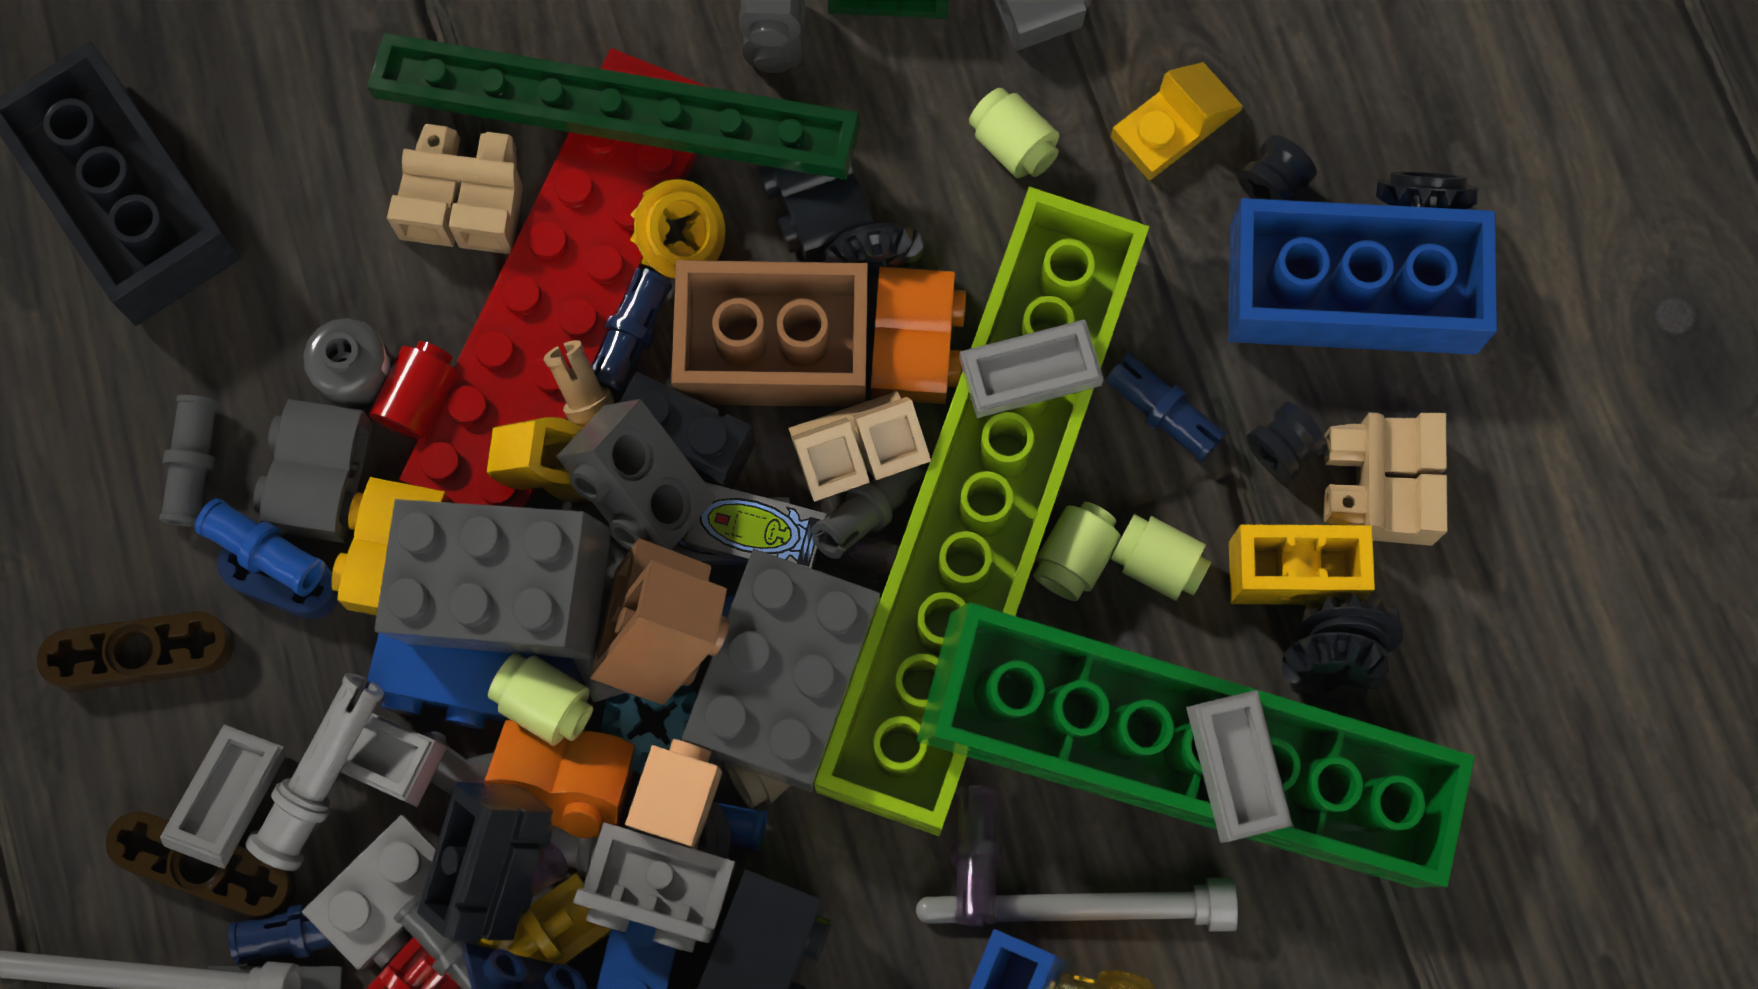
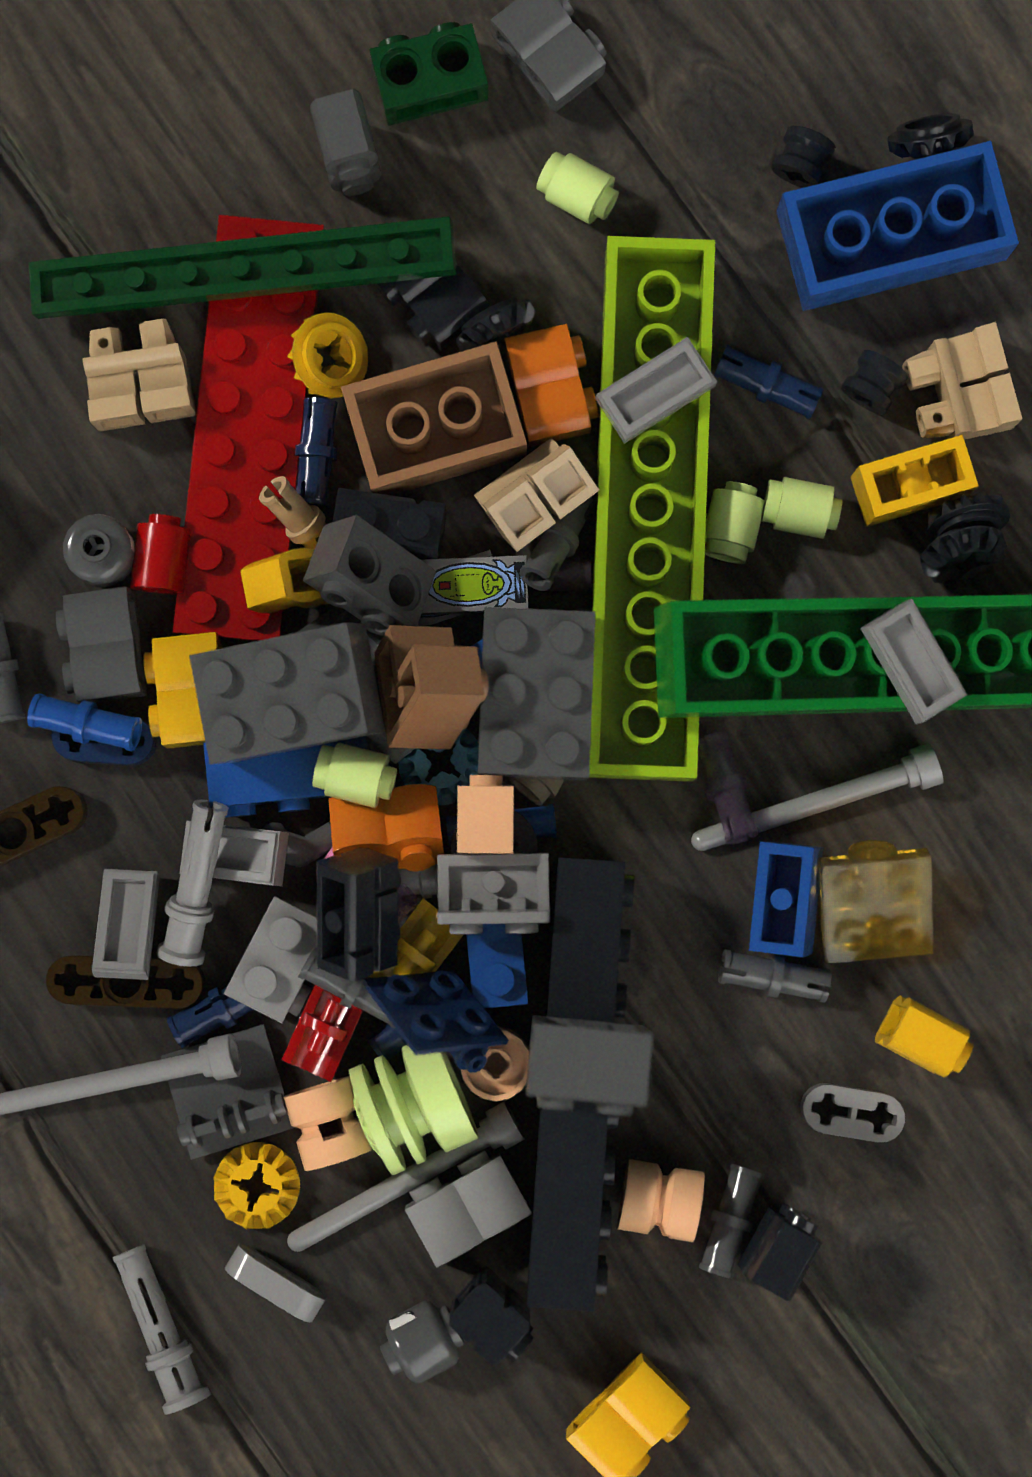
camera: 15 degrees left, 10 degrees up
yellow slope [1110,62,1243,181] -> none

